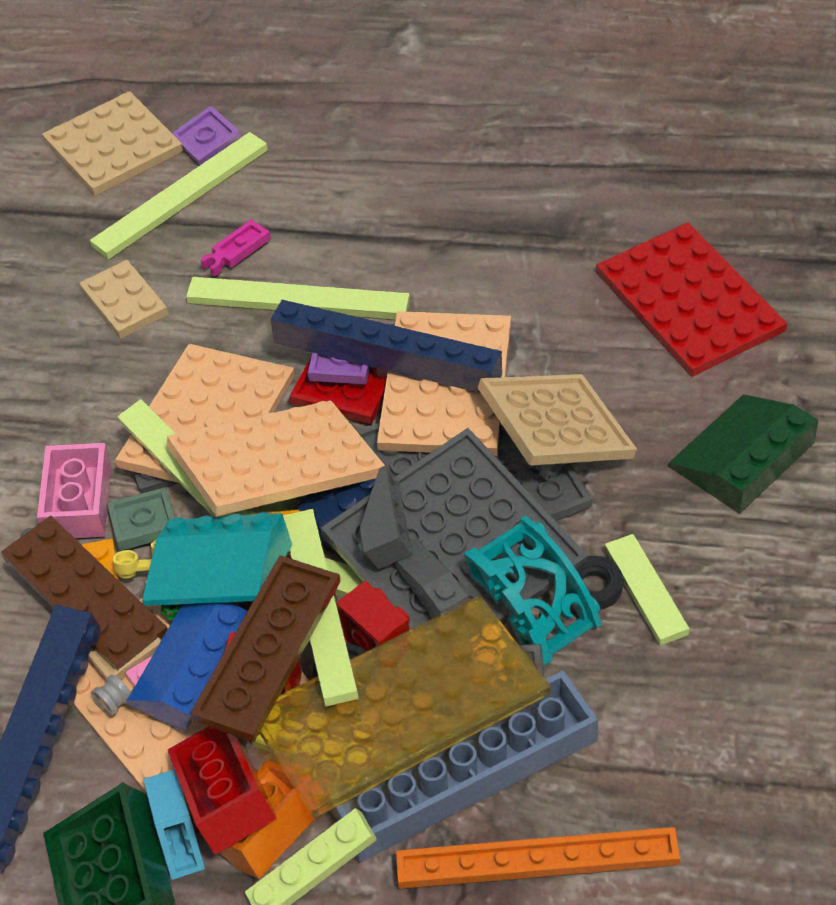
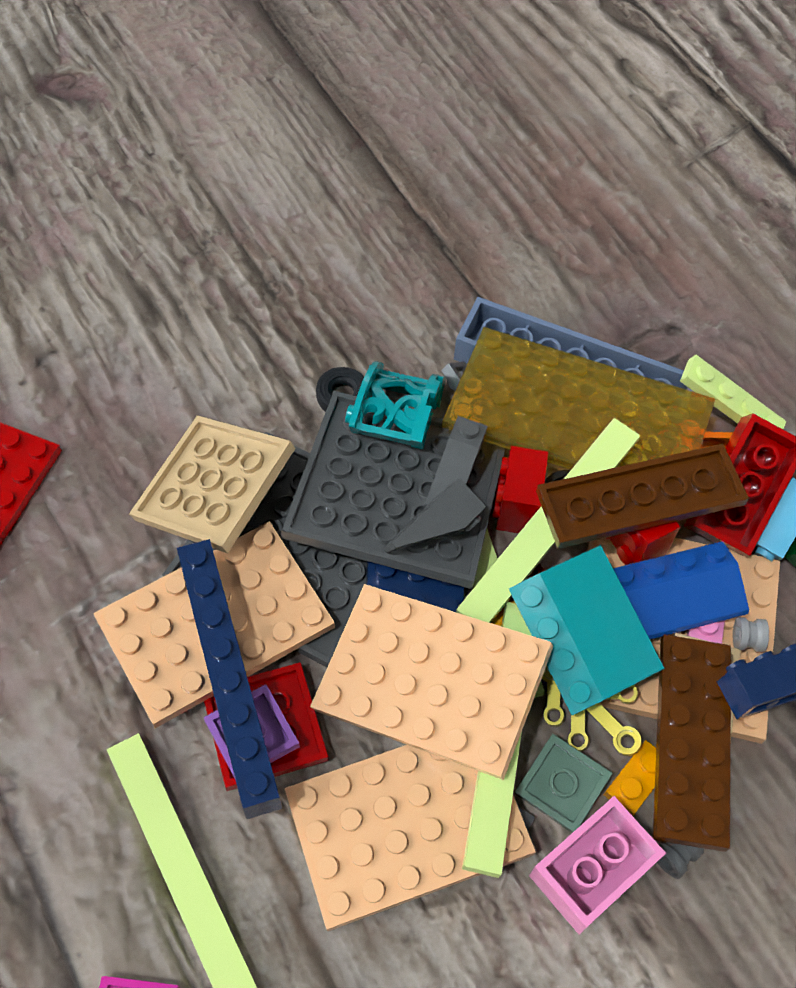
camera: 135 degrees left, 10 degrees up
orange plate [396,827,680,889] -> none
yellowish green tile [605,534,689,645] -> none
dark green slope [668,394,818,514] -> none

